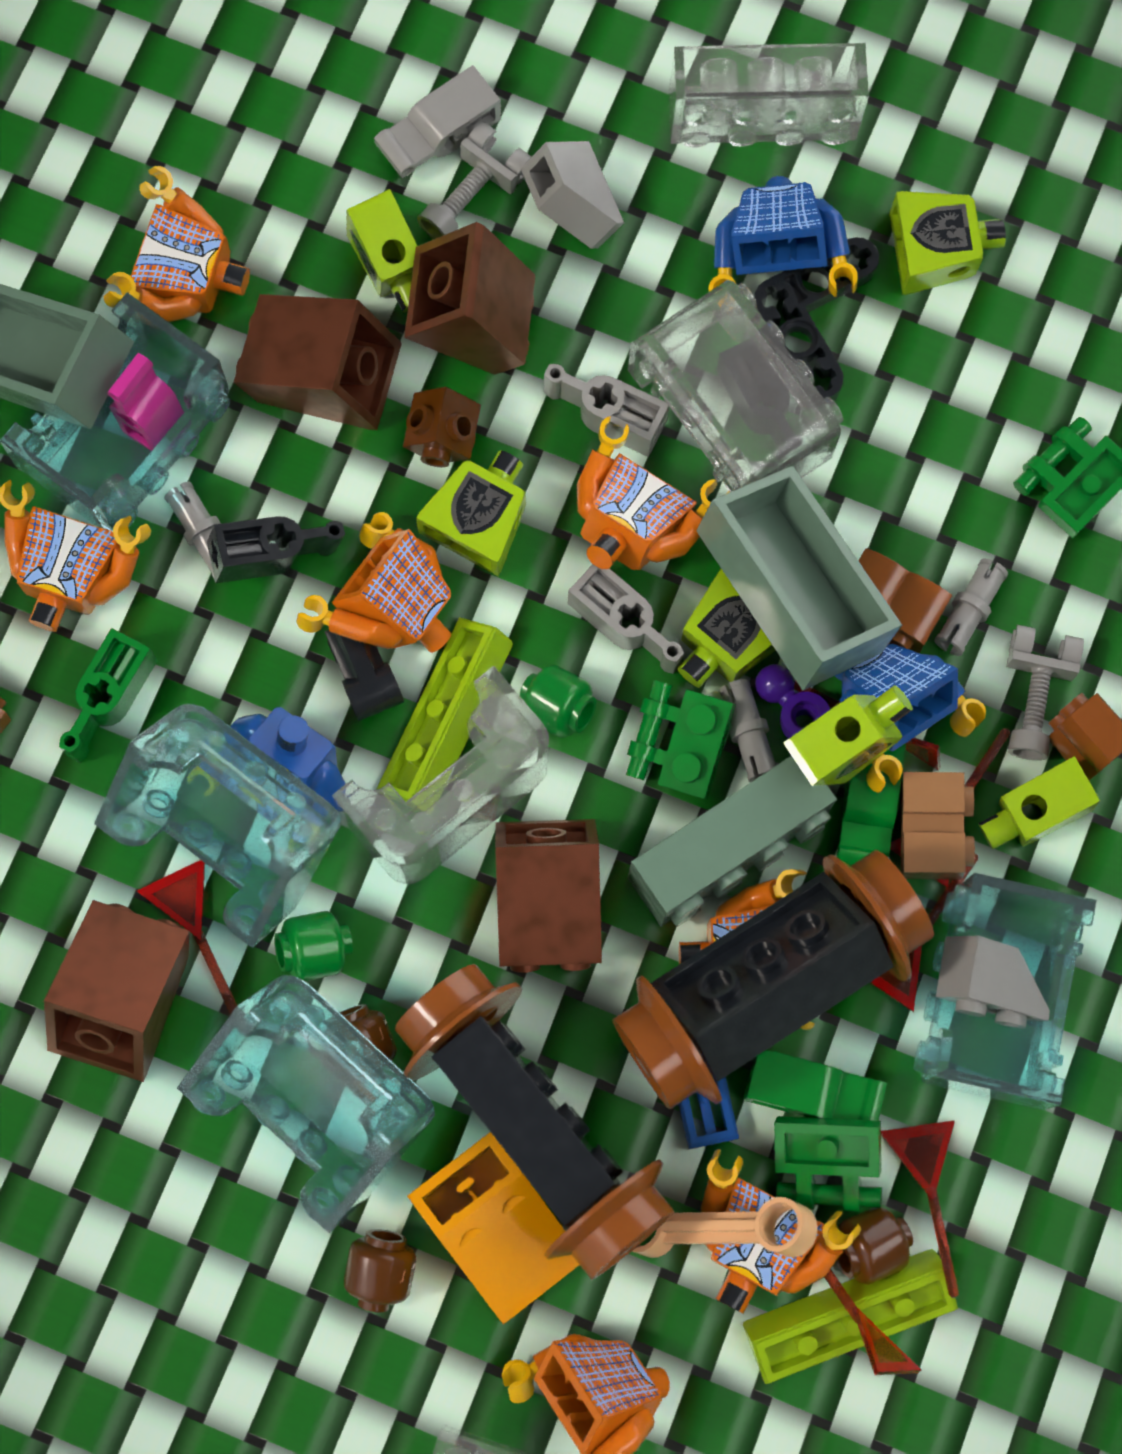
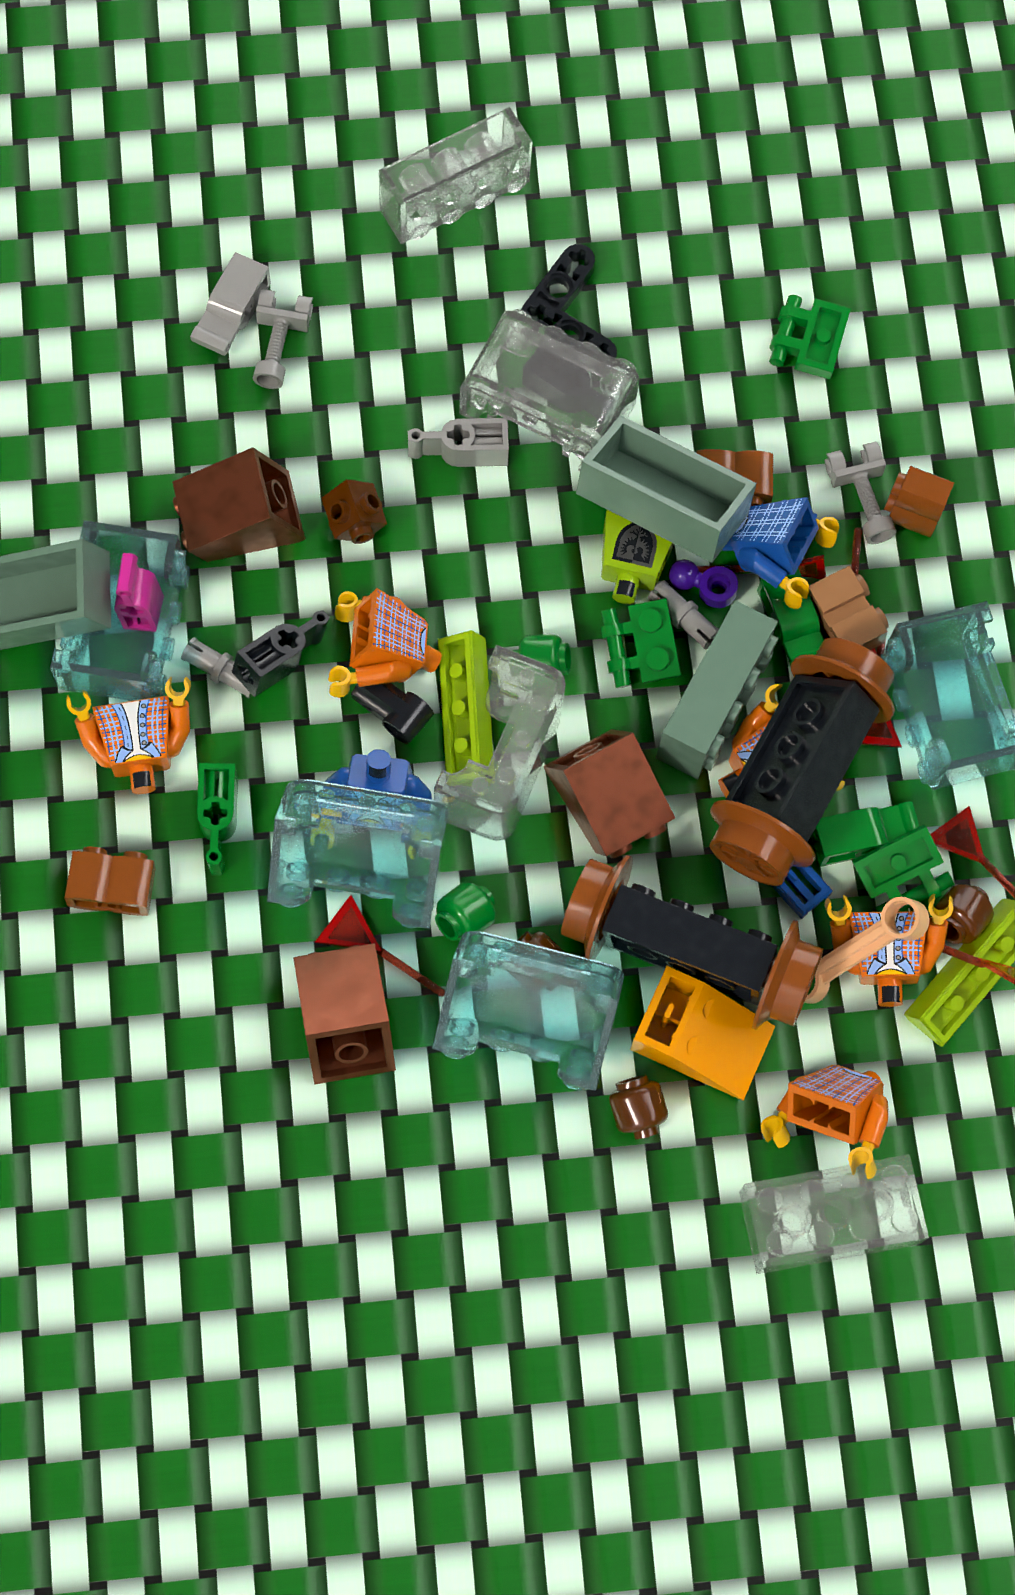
camera: 30 degrees left, 5 degrees down
torso [103,166,250,324] -> none
lime torso [346,189,417,313] -> none
copper slope [404,222,535,375] -> none
lime torso [416,450,526,576] -> none
light grey slope [521,141,624,249] -> none
light grey piece [568,564,684,674] -> none
orange torso [577,416,730,570] -> none
blue torso [708,176,857,307] -> none
lime torso [784,685,913,786] -> none
lime torso [890,191,1006,295] -> none
light grey pin [934,558,1009,656] -> none
light grey slope [936,936,1050,1028] -> none
lime torso [978,756,1100,849] -> none

